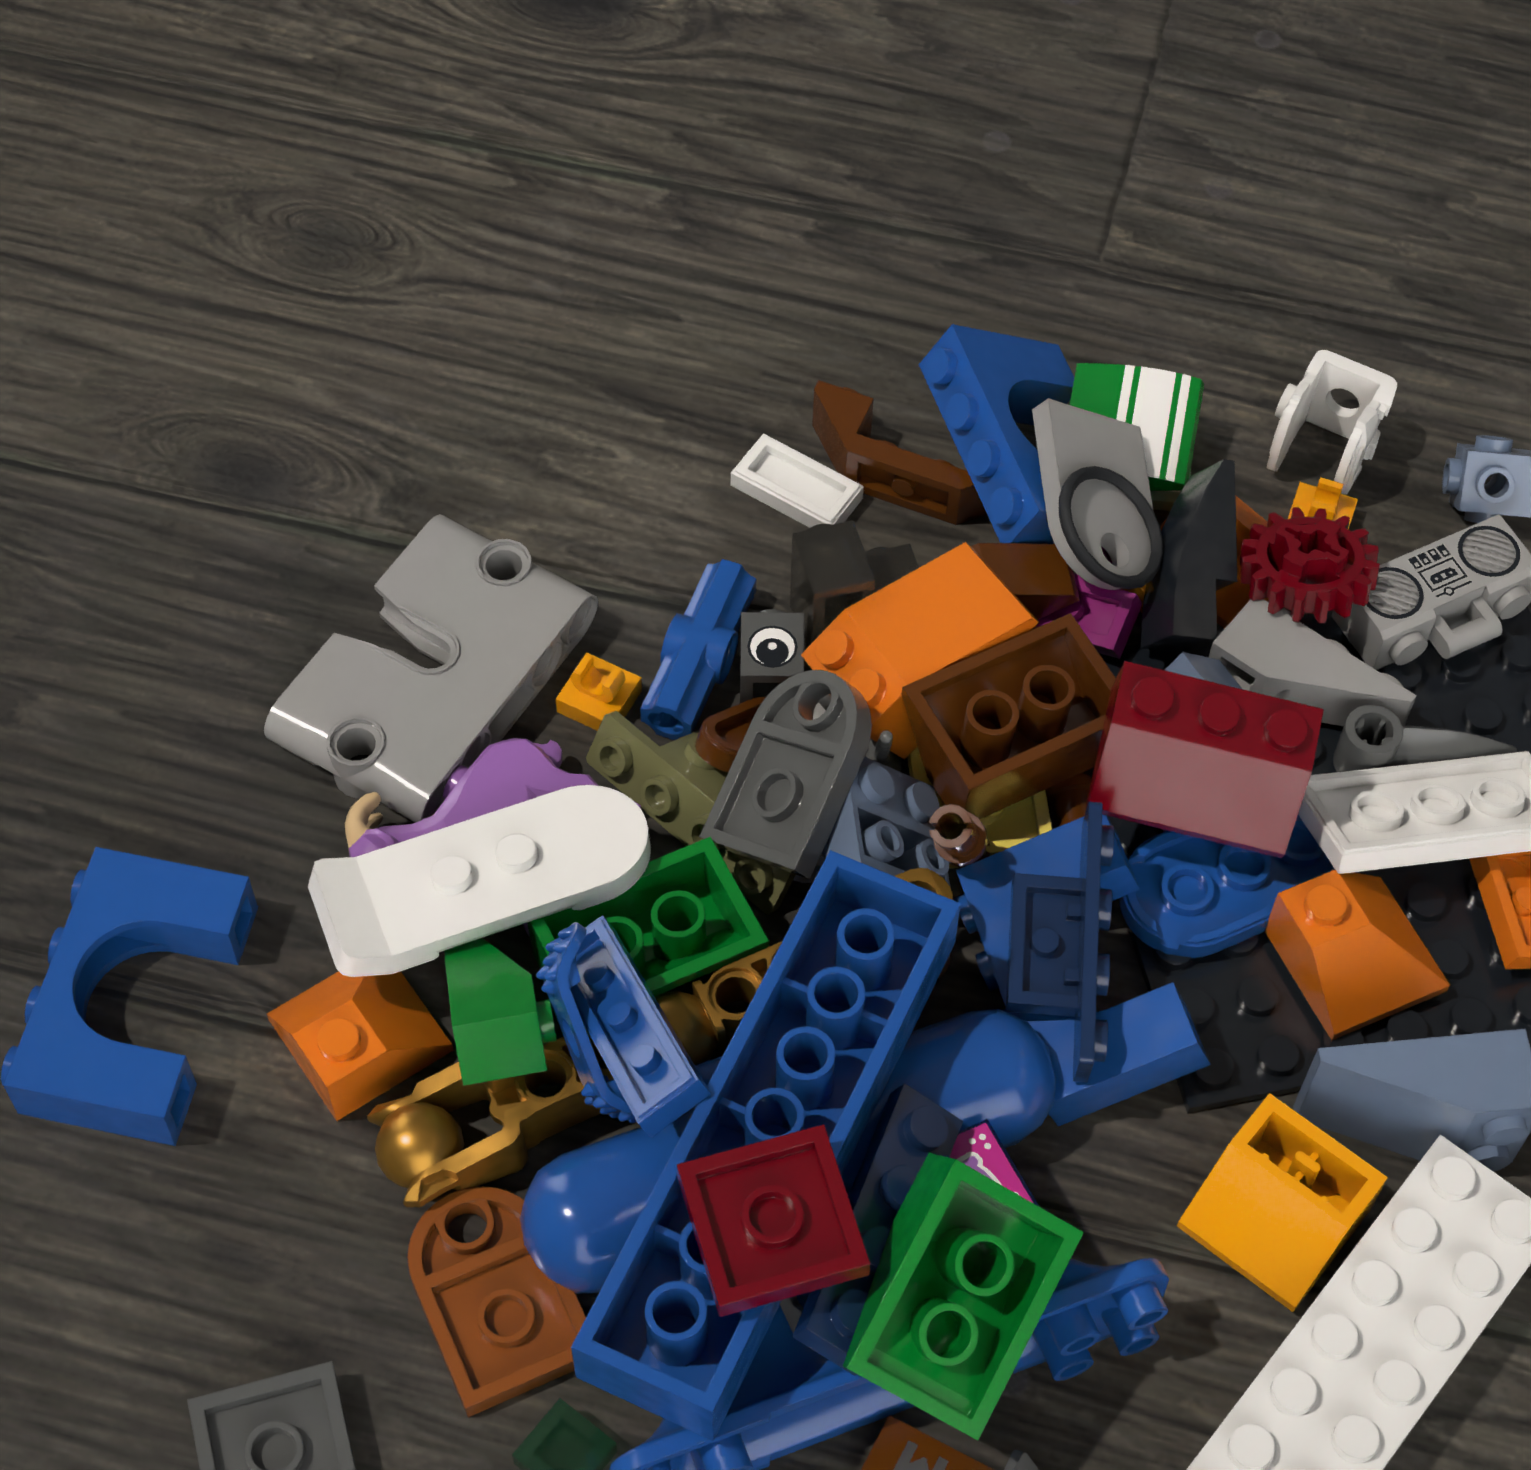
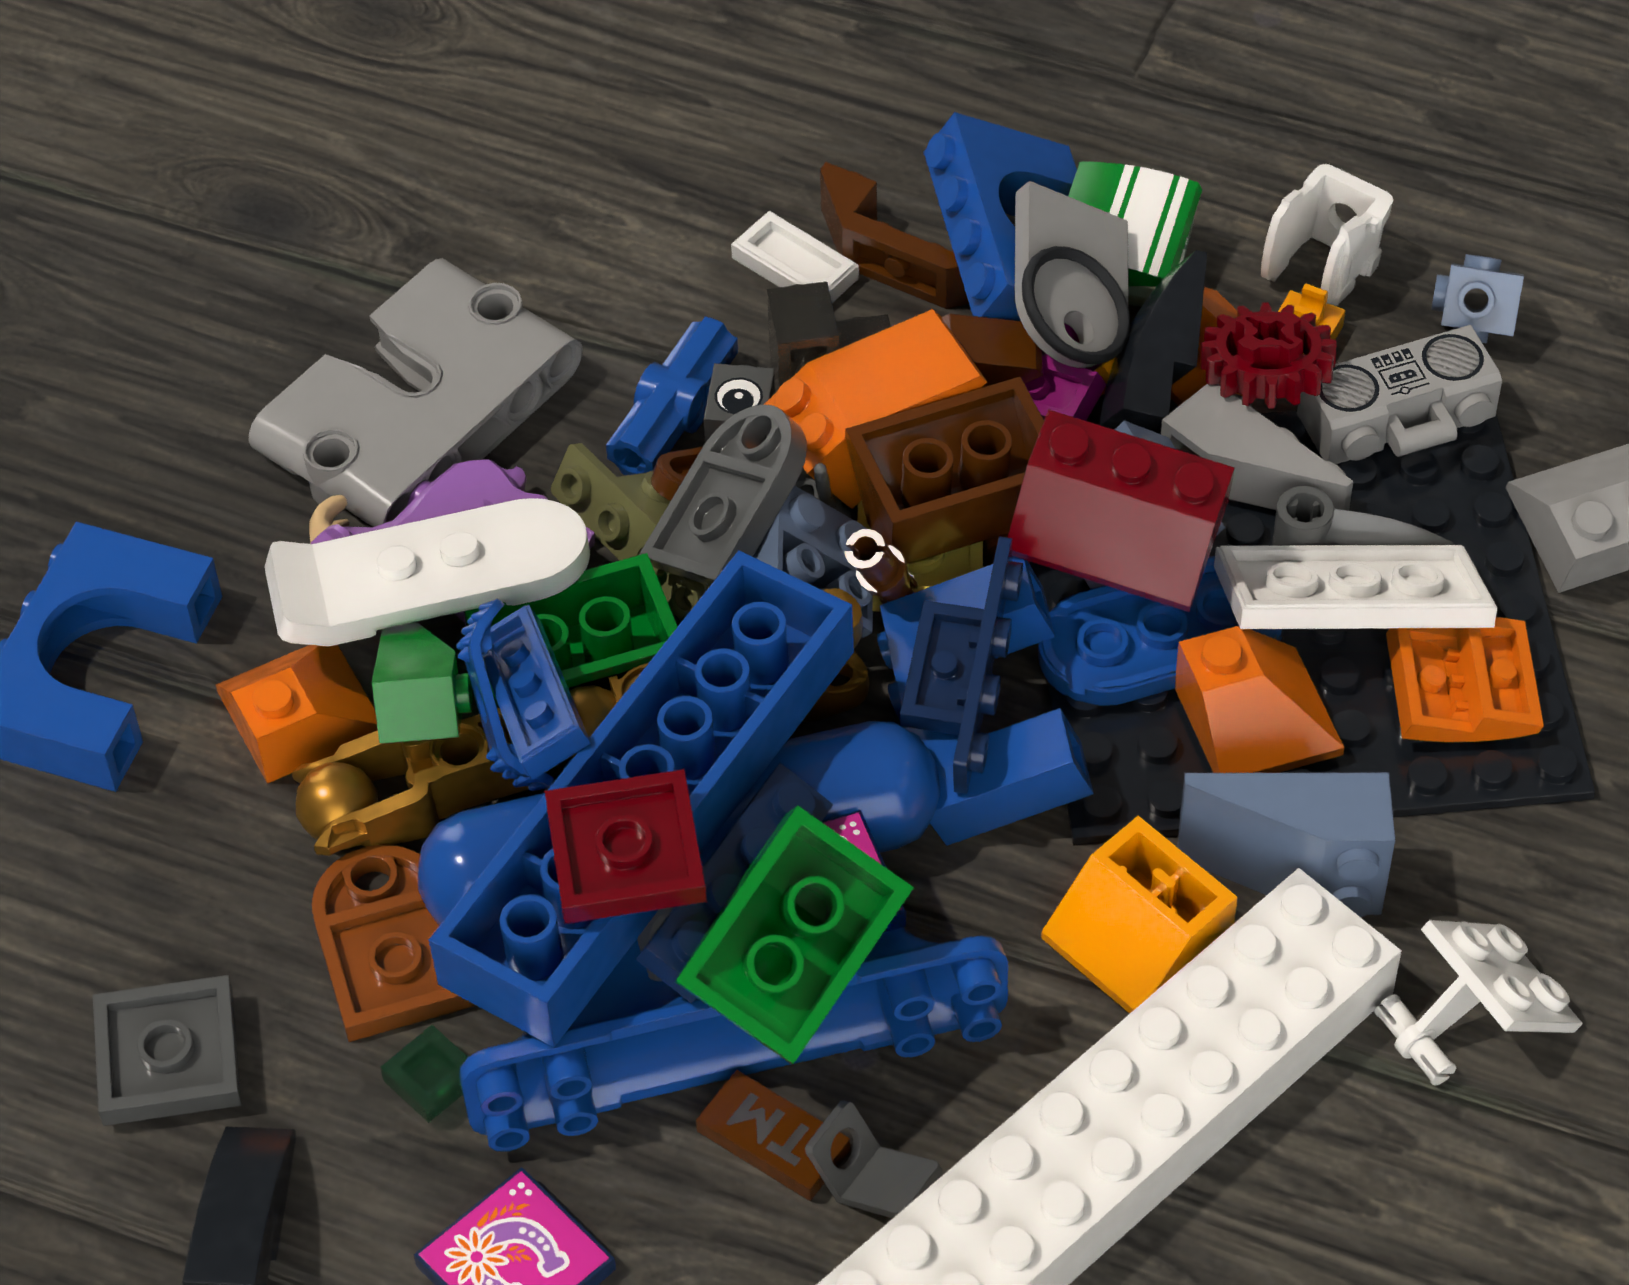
camera: 10 degrees right, 5 degrees down
light orange tile [556,653,642,731] -> none

